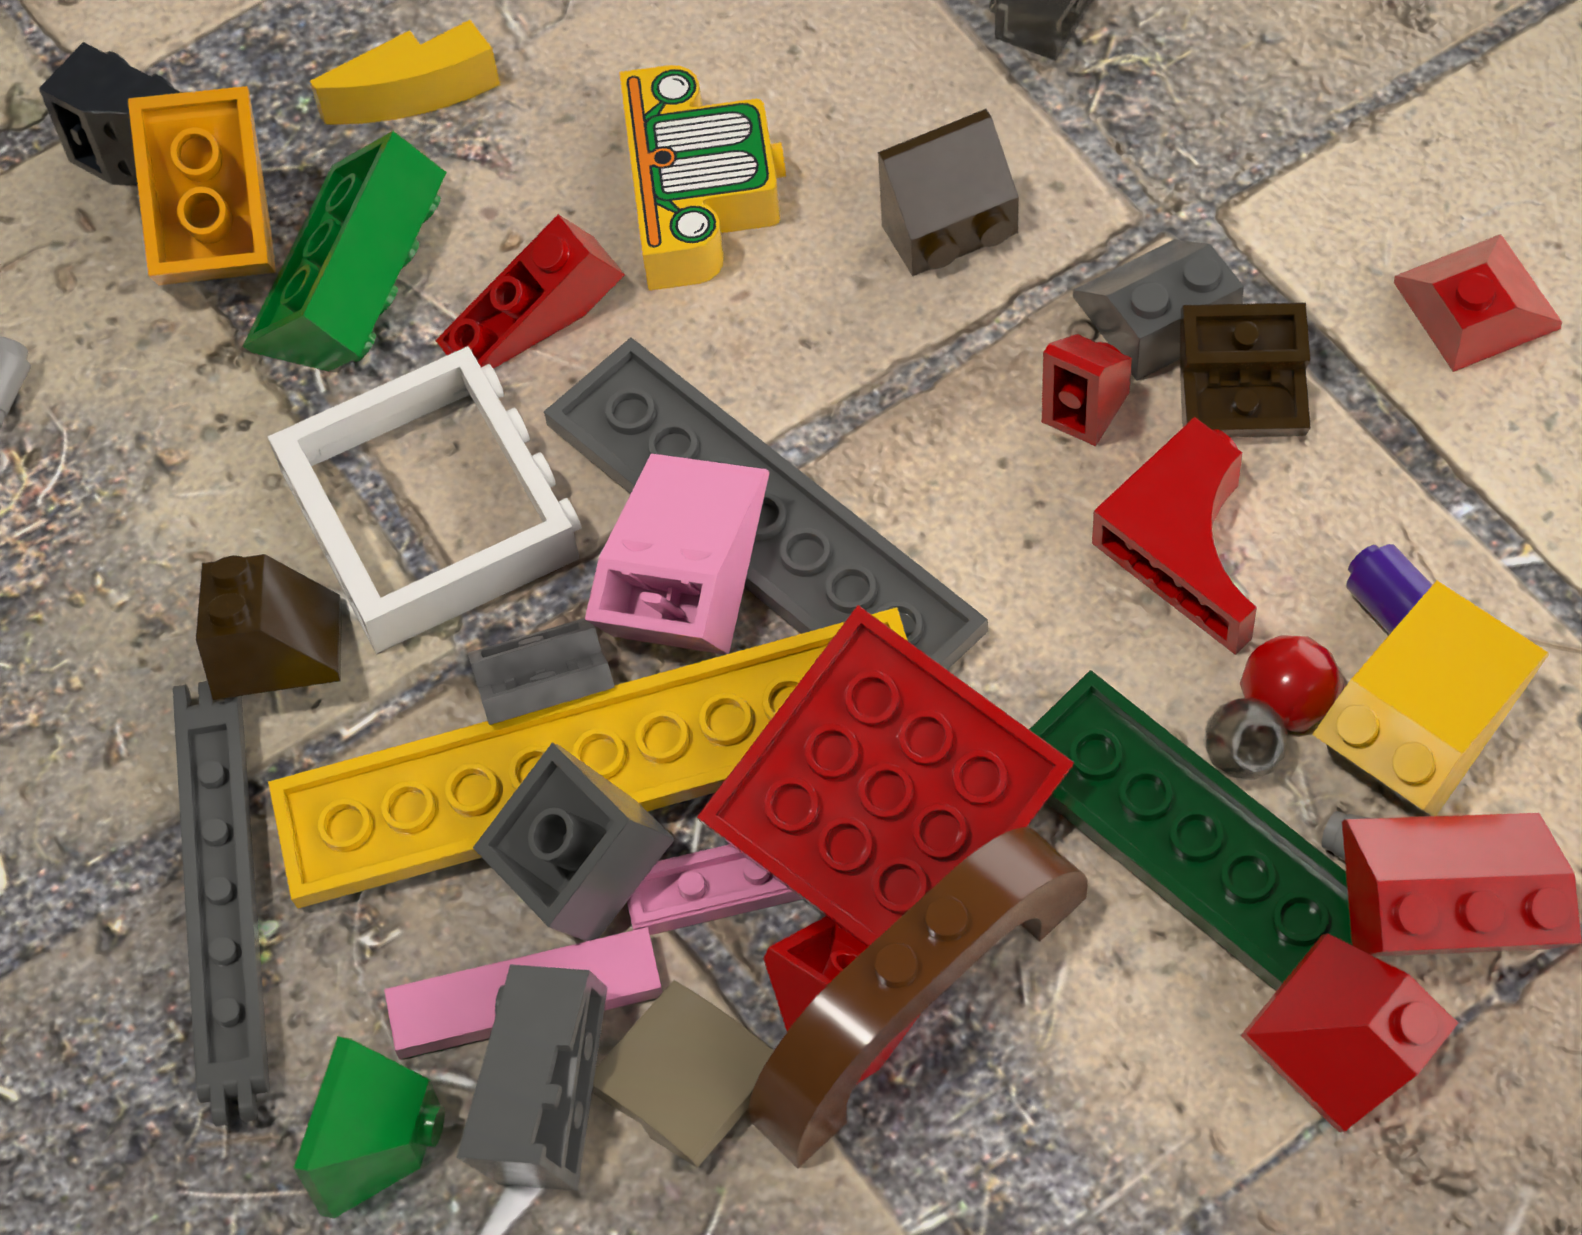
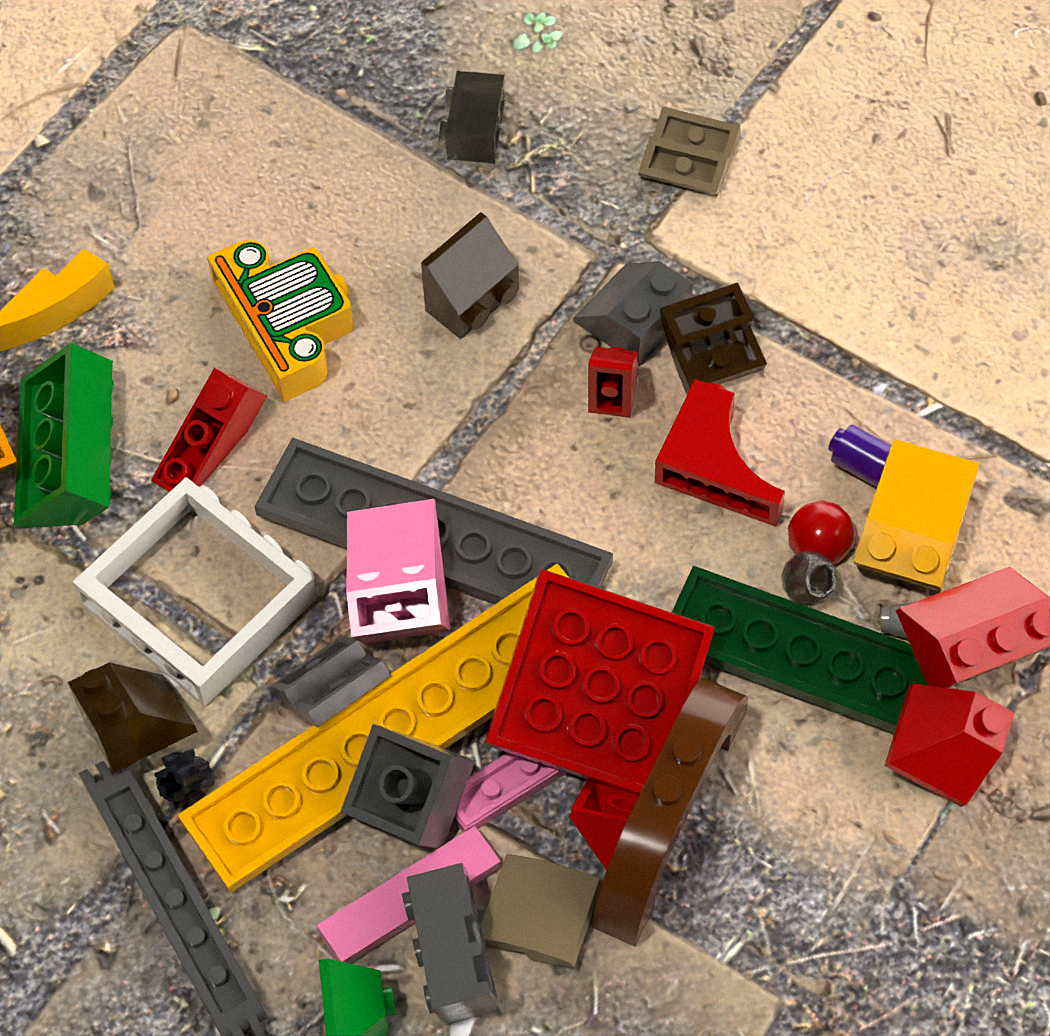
camera: 25 degrees left, 0 degrees up
red slope [1394,234,1562,372] -> none
none -> black gear [154,749,214,809]
none -> dark tan slope [638,106,741,196]

